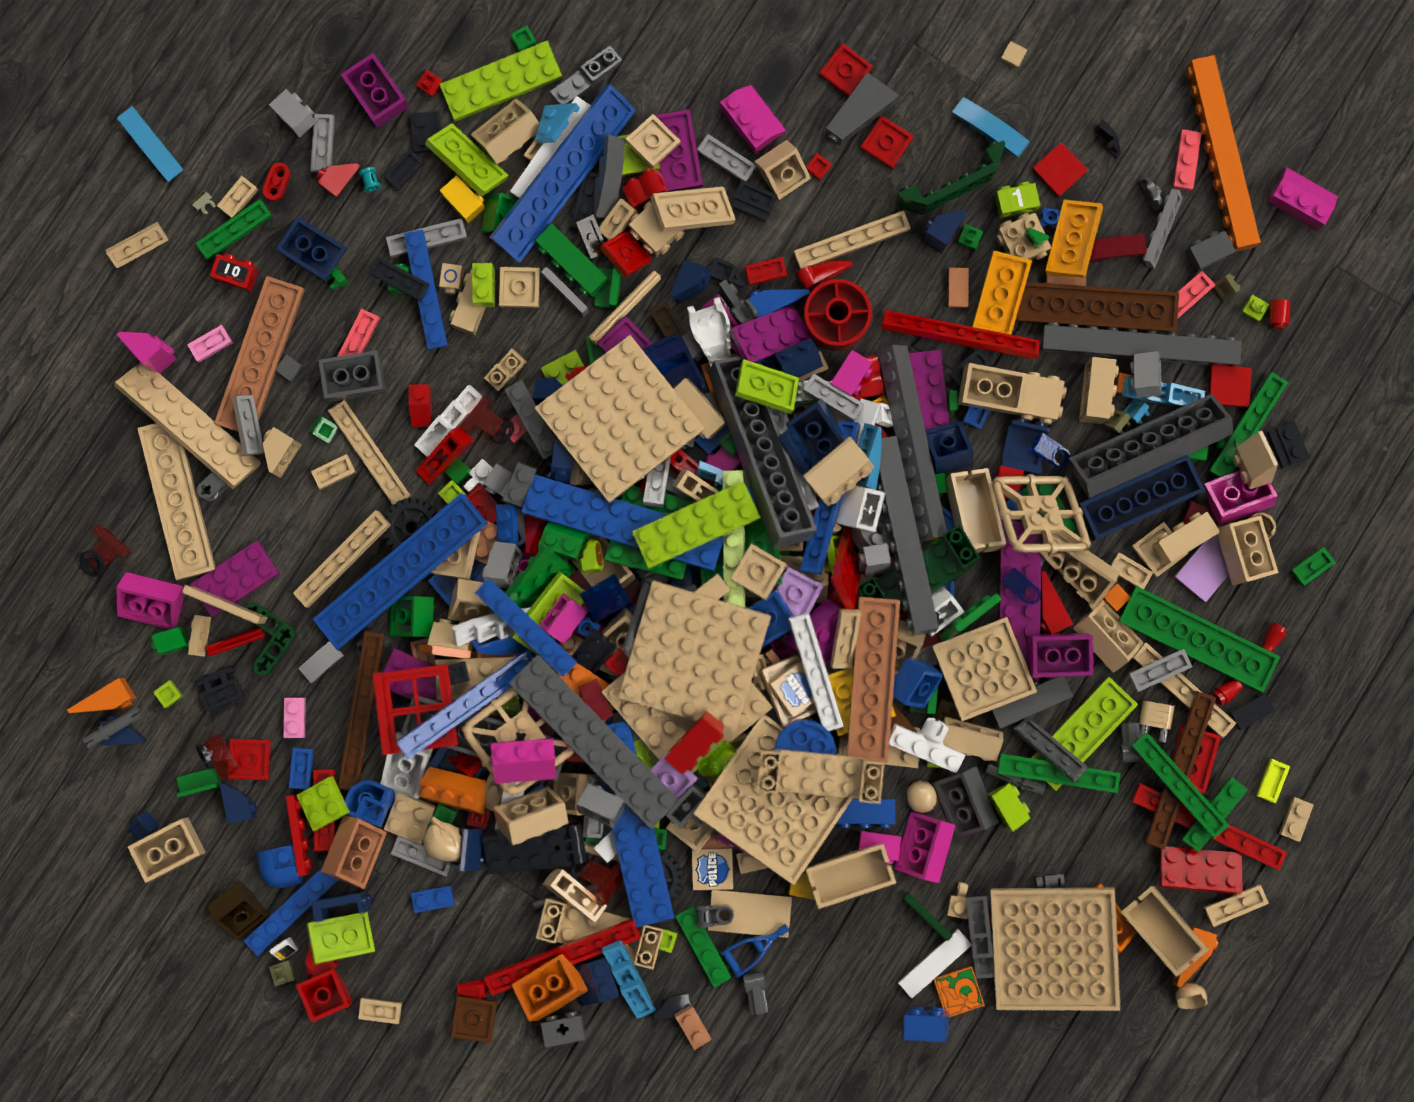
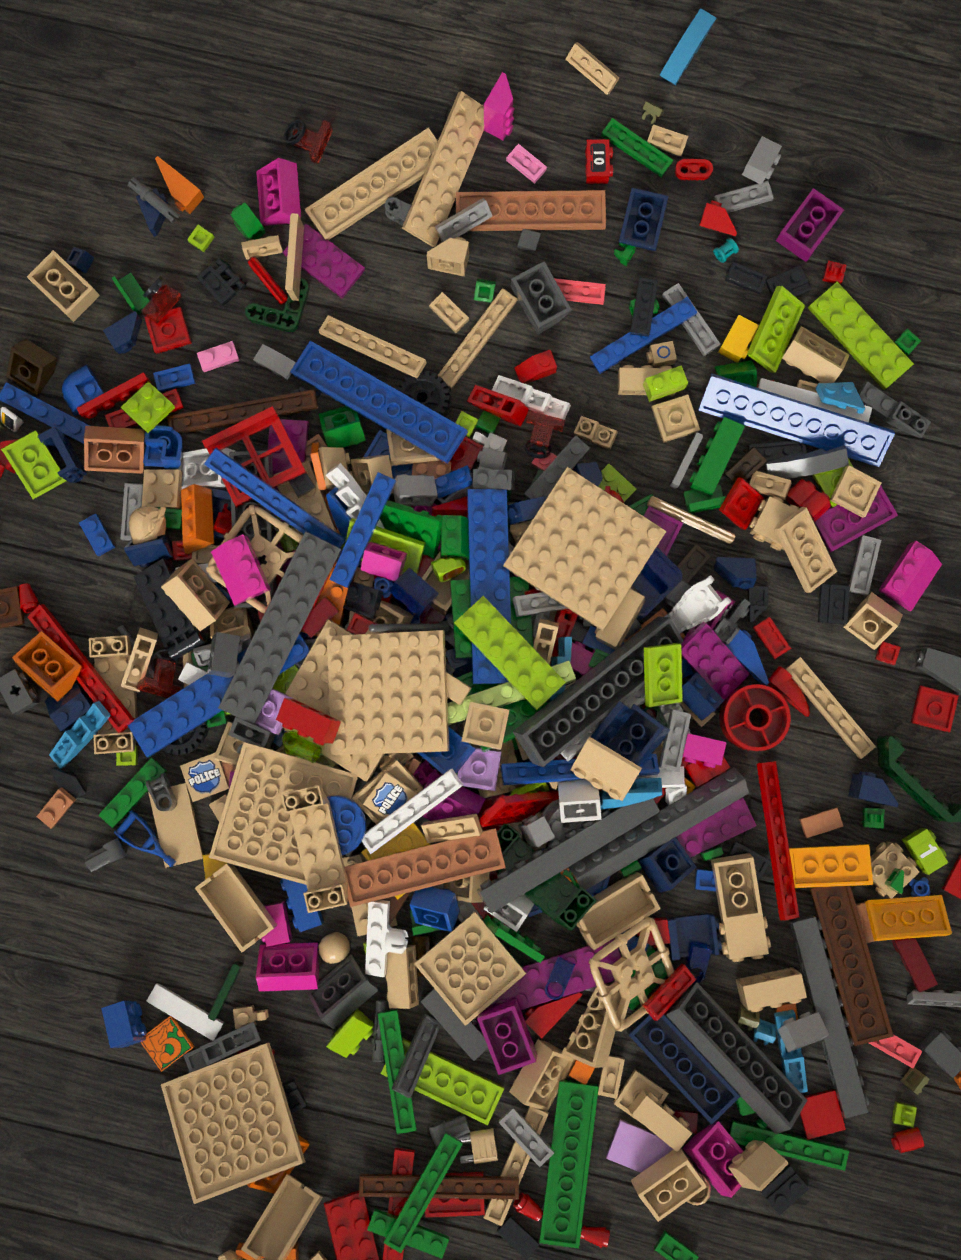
camera: 75 degrees right, 0 degrees up
none -> red tile [642,964,696,1021]

